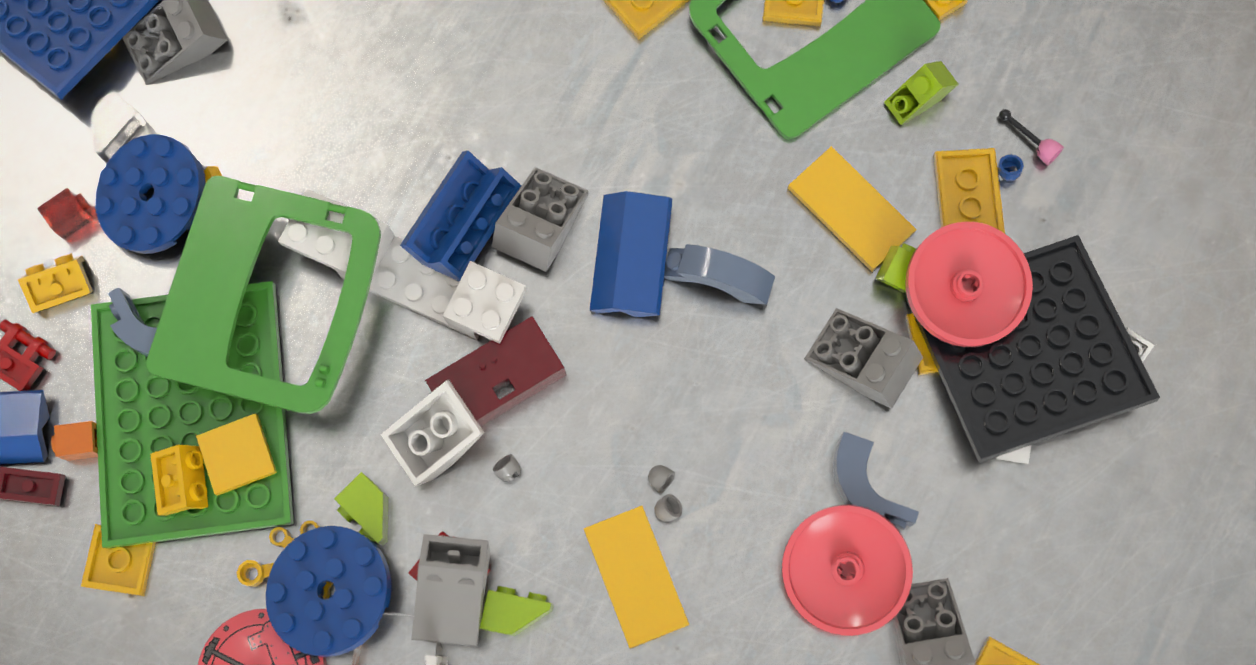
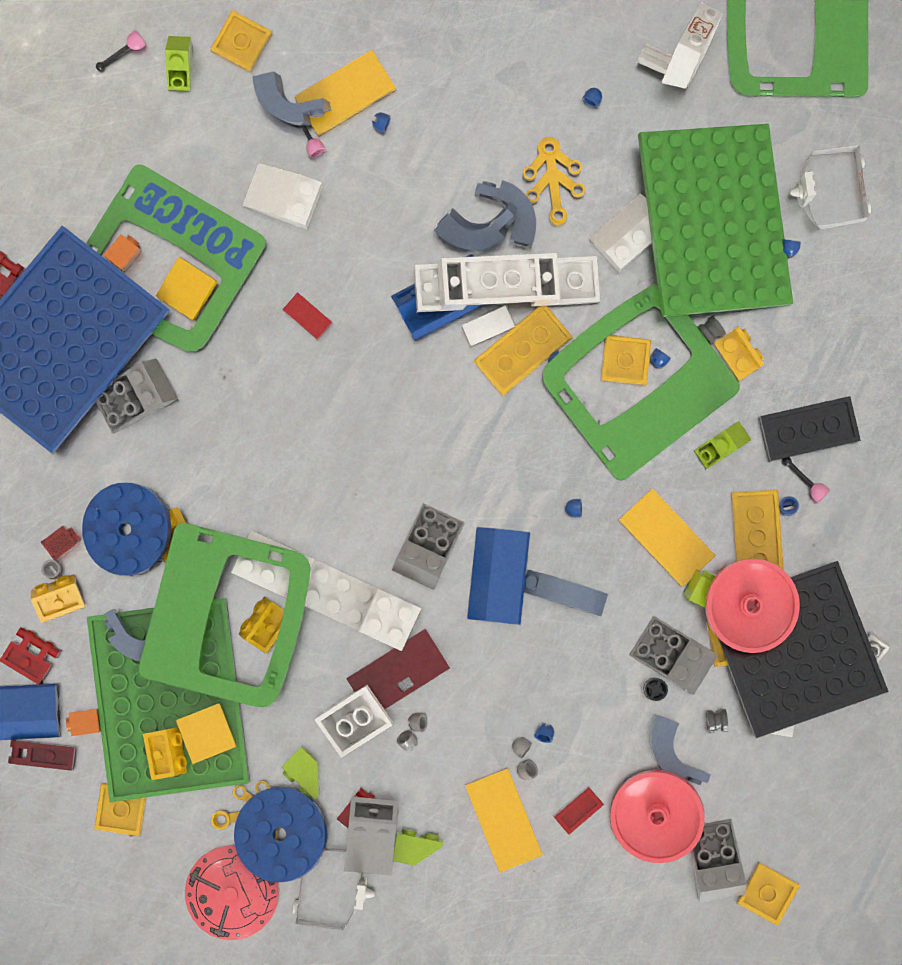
camera: 10 degrees left, 10 degrees up
clear slope [91,90,147,164] -> none
blue slope [400,150,522,281] -> none
none -> light grey hinge [41,560,61,579]
none -> yellow bracket [239,597,284,654]
none -> light grey hinge [408,713,427,732]
none -> blue hinge [535,723,555,743]
none -> red tile [553,786,604,835]
none -> blue hinge [565,499,582,517]
none -> black wheel [643,677,668,701]
none -> dark grey wheel [706,709,728,733]
none -> black plate [759,396,861,461]

